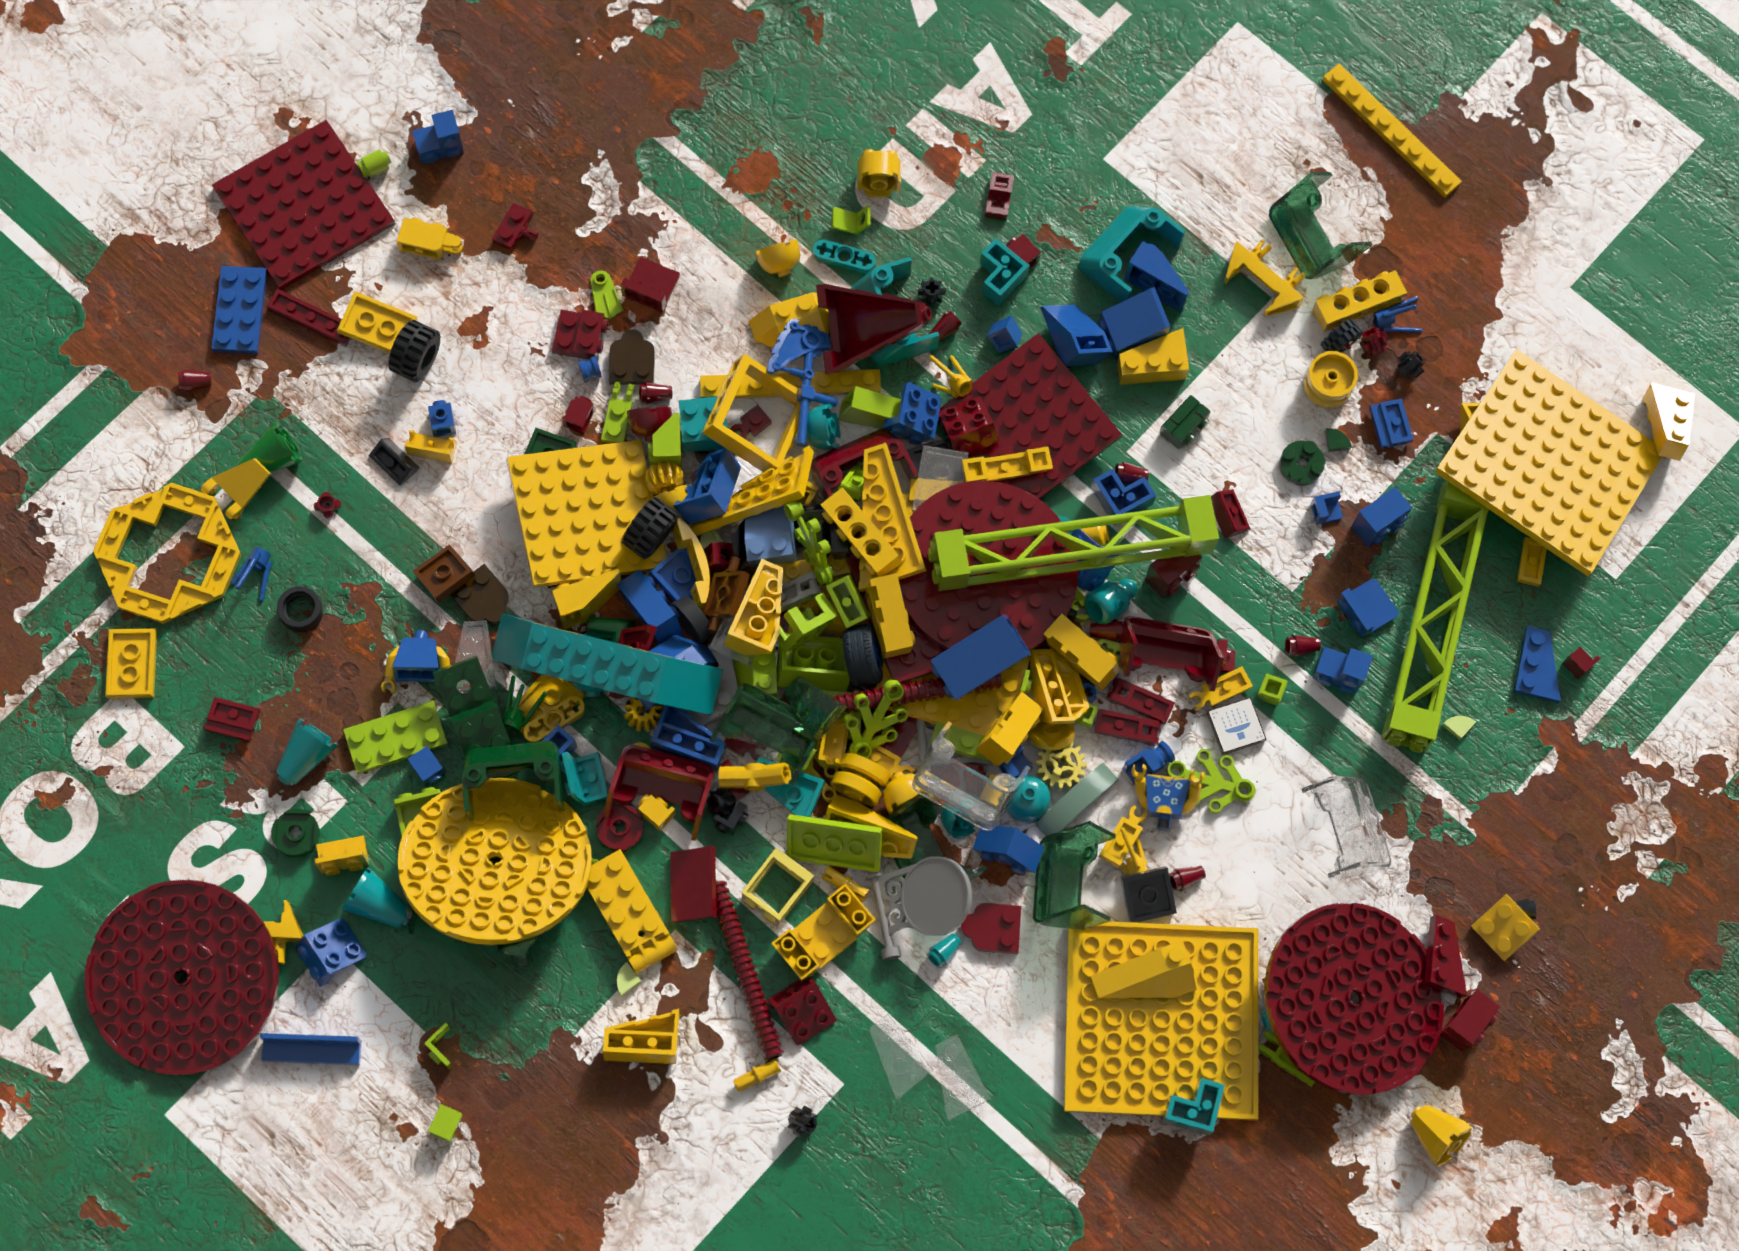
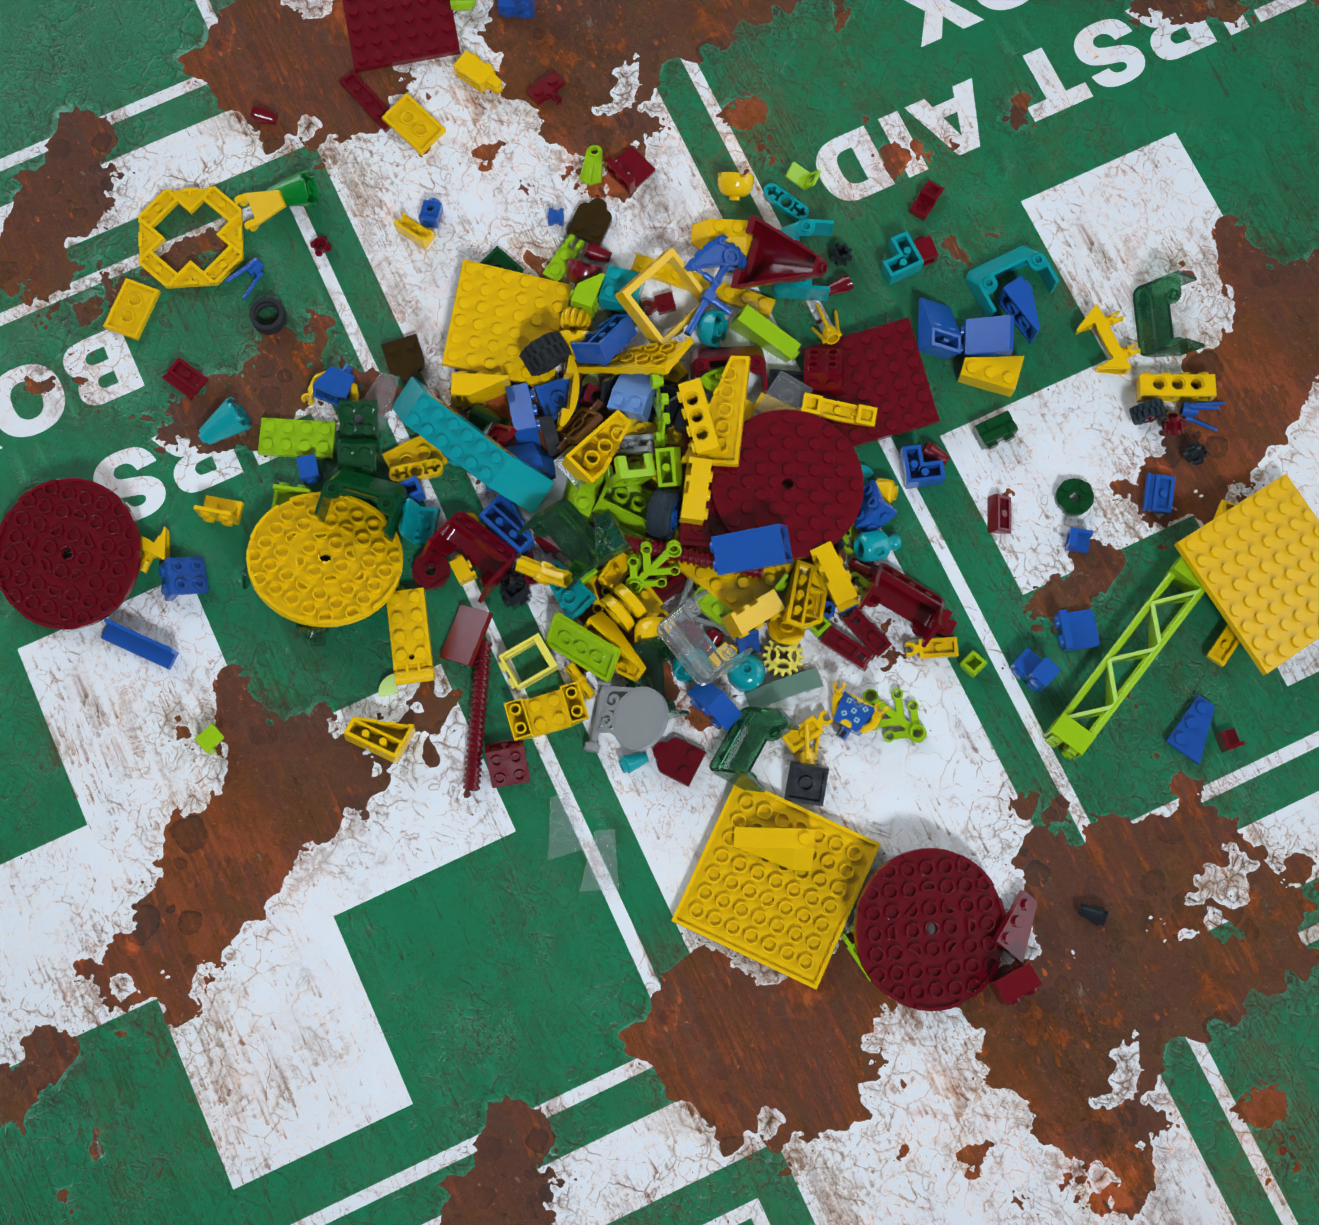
camera: 30 degrees right, 5 degrees up
blue plate [212,266,268,354] -> none
dark green plate [271,809,320,857] -> none
teal cone [342,868,412,928] -> none
black slope [368,438,420,486] -> none
black tyre [388,320,440,382] -> none
reddish brown plate [412,544,476,603] -> none
lime bracket [424,1023,453,1070] -> none
green plant [502,675,547,731] -> none
dark red plate [552,309,608,360] -> none
dark red window [562,396,595,434] -> none
yellow gear [624,697,664,733] -> none
yellow axle [733,1058,781,1092] -> none
black gear [787,1105,818,1137] -> none
yellow brick [857,149,901,198] -> none
blue bracket [883,382,941,445] -> none
lime piece [928,495,1219,591] -> none
blue panel [987,315,1022,354] -> none
blue panel [1122,748,1161,786] -> none
dark red brick [1145,548,1203,599] -> none
blue wheel [1149,741,1175,770] -> none
teal brick [1162,1078,1225,1136] -> none
dark red cone [1169,865,1206,891] -> none
white tile [1206,697,1267,755] -> none
dark red cone [1285,634,1321,657] -> none
clear windscreen [1301,776,1392,879] -> none
yellow wheel [1304,351,1358,408] -> none
yellow plate [1322,64,1462,198] -> none
dark green tile [1325,428,1352,452] -> none
blue brick [1351,487,1412,547] -> none
yellow cone [1410,1105,1472,1167] -> none
yellowish green tile [1442,716,1476,740] -> none
yellow plate [1471,893,1540,961] -> none

